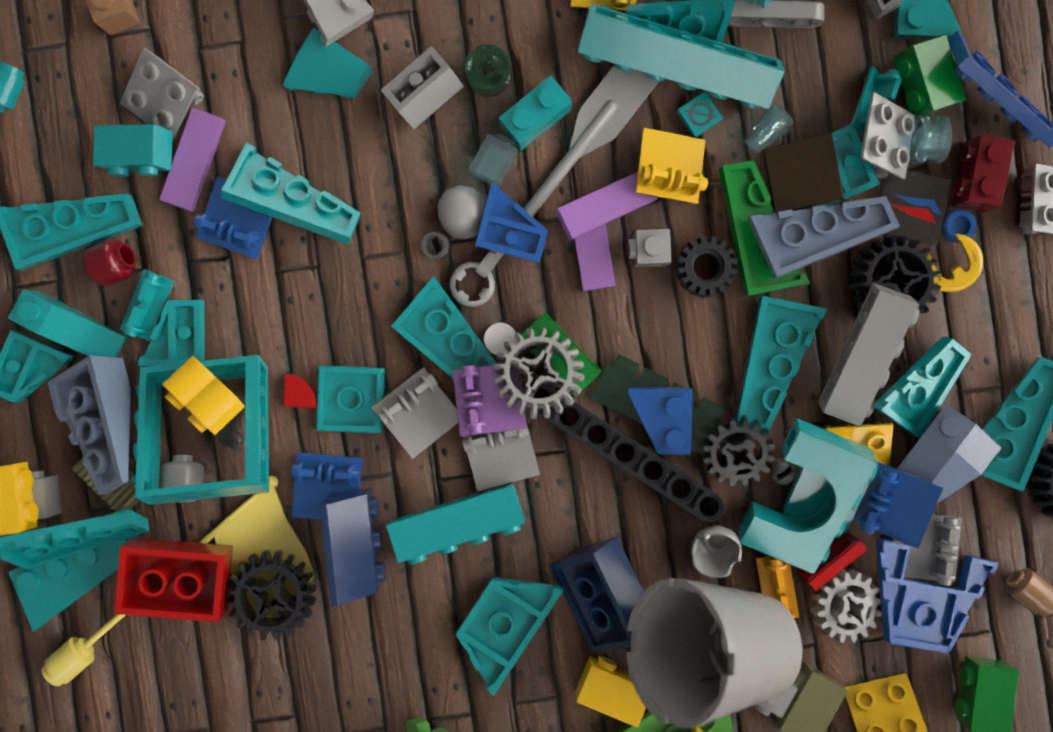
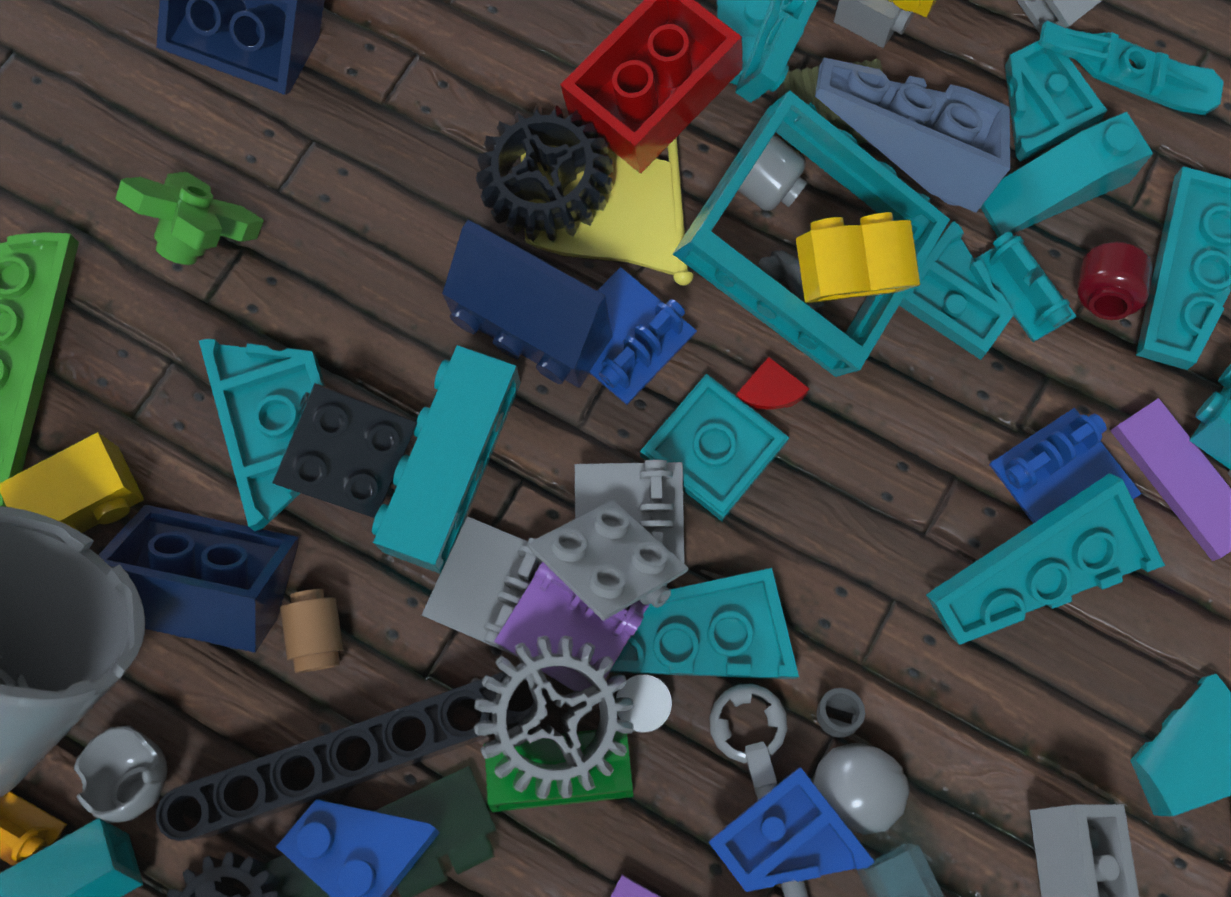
camera: 130 degrees right, 15 degrees down
none -> black hinge [272,383,417,518]
none -> medium nougat brick [280,589,344,673]
none -> light grey hinge [528,500,688,621]

